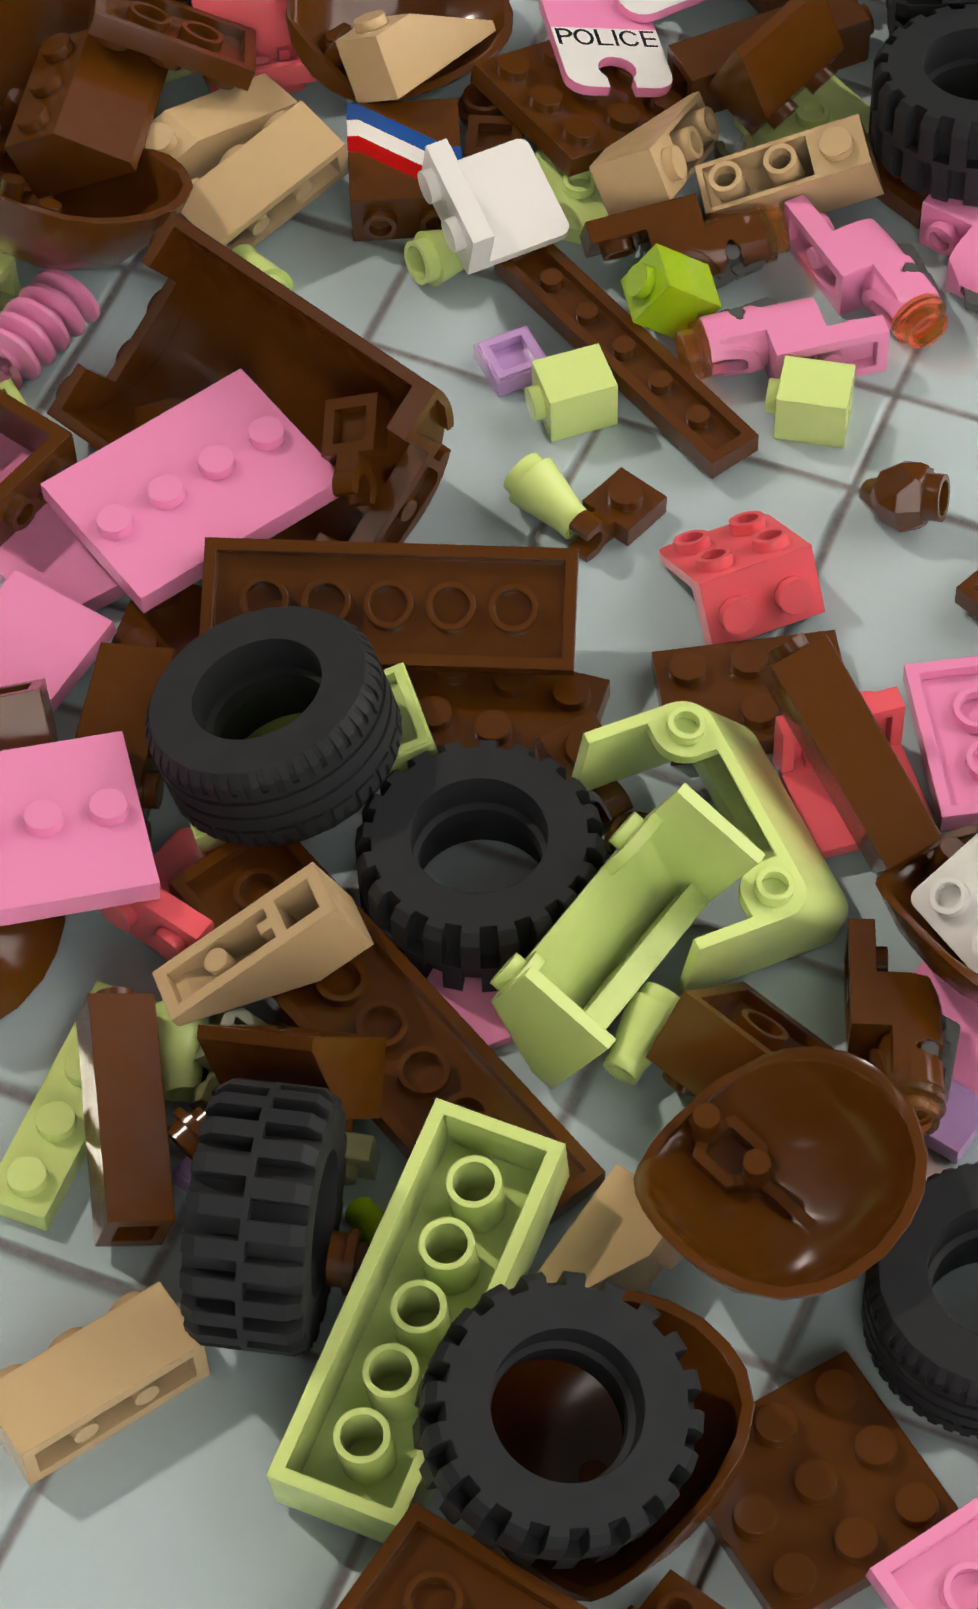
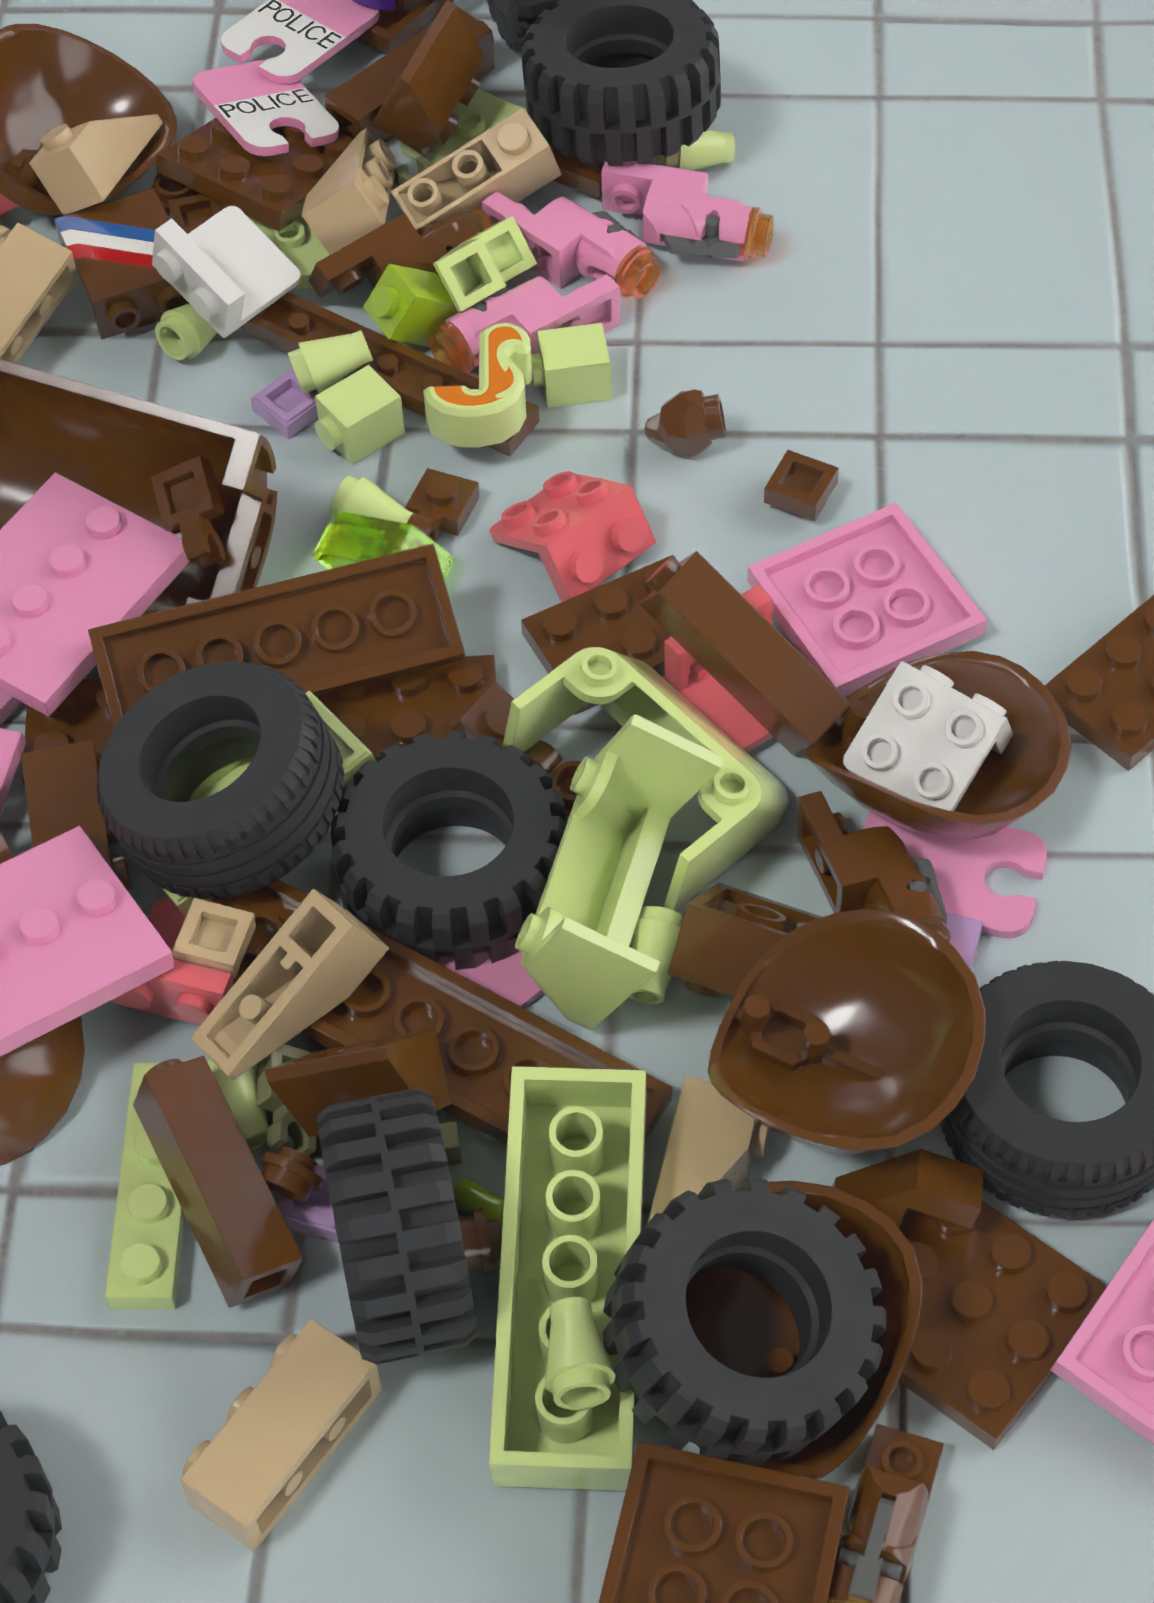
camera: 20 degrees left, 0 degrees up
none -> tan plate [172,898,256,979]
none -> yellowish green cone [288,330,373,394]
none -> clear neon green slope [312,511,456,580]
none -> yellowish green animal [423,323,533,448]
none -> yellowish green slope [433,216,537,312]
none -> yellowish green cone [545,1297,615,1410]
none -> reddish brown slope [832,1148,983,1230]

